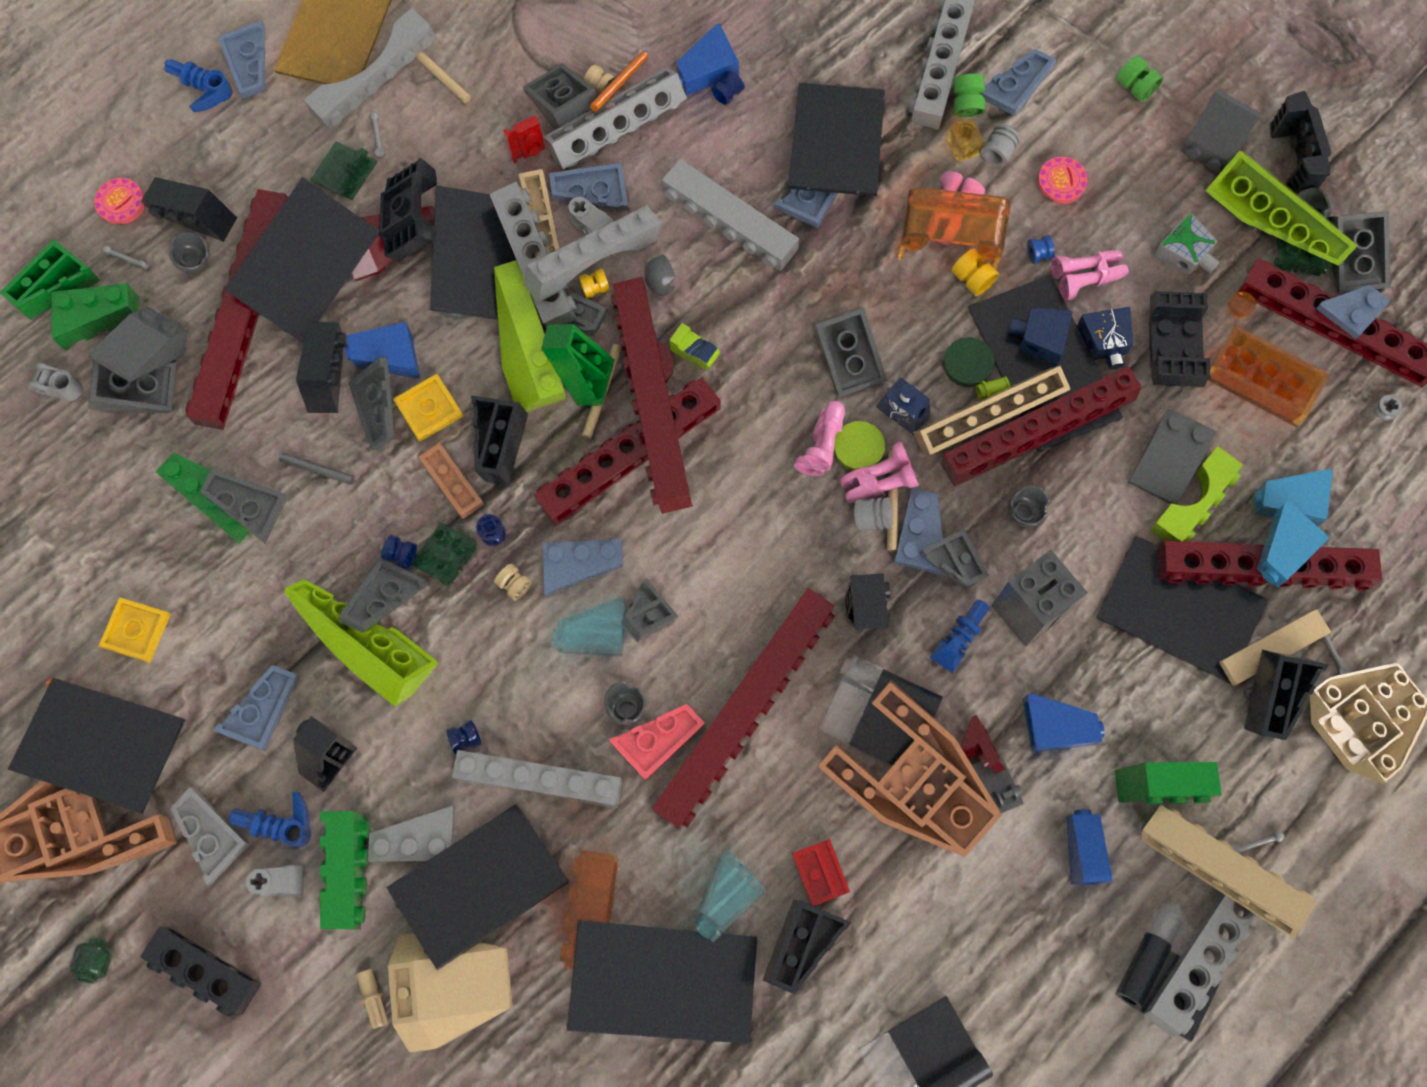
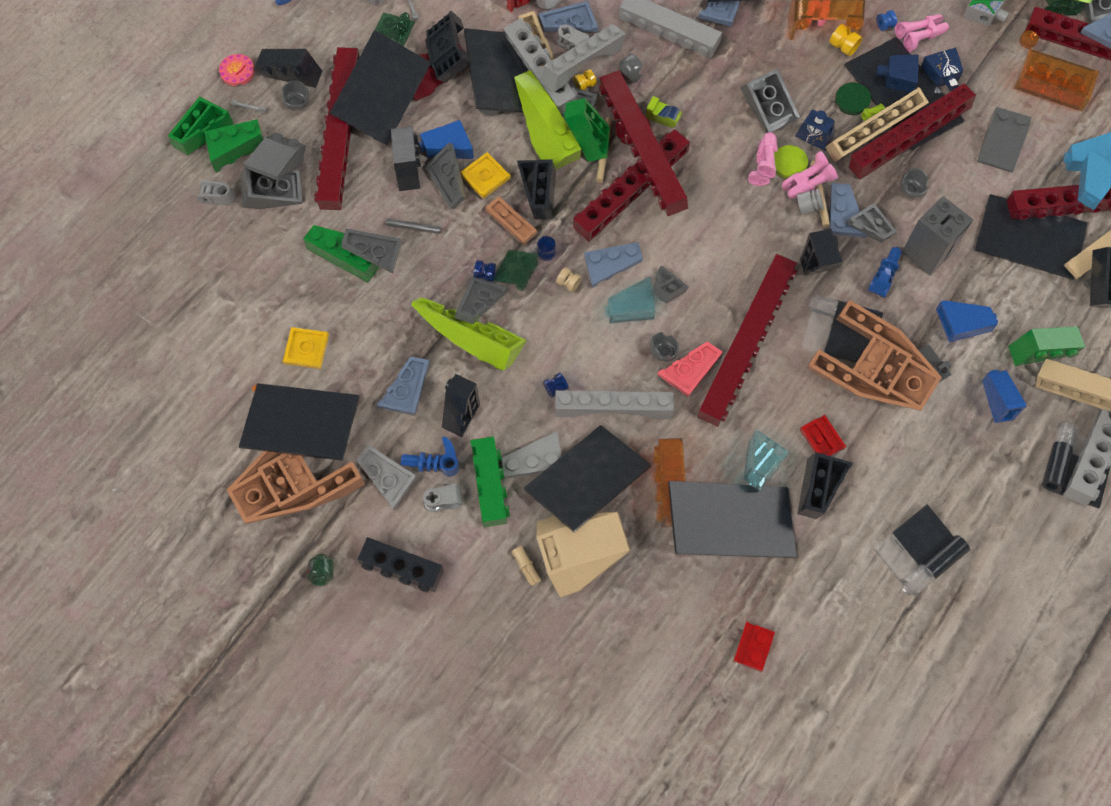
camera: 10 degrees left, 5 degrees down
dark red slope [961,715,1006,774] -> none
black plate [1149,291,1210,387] -> none
lime arch [1150,446,1243,542] -> none

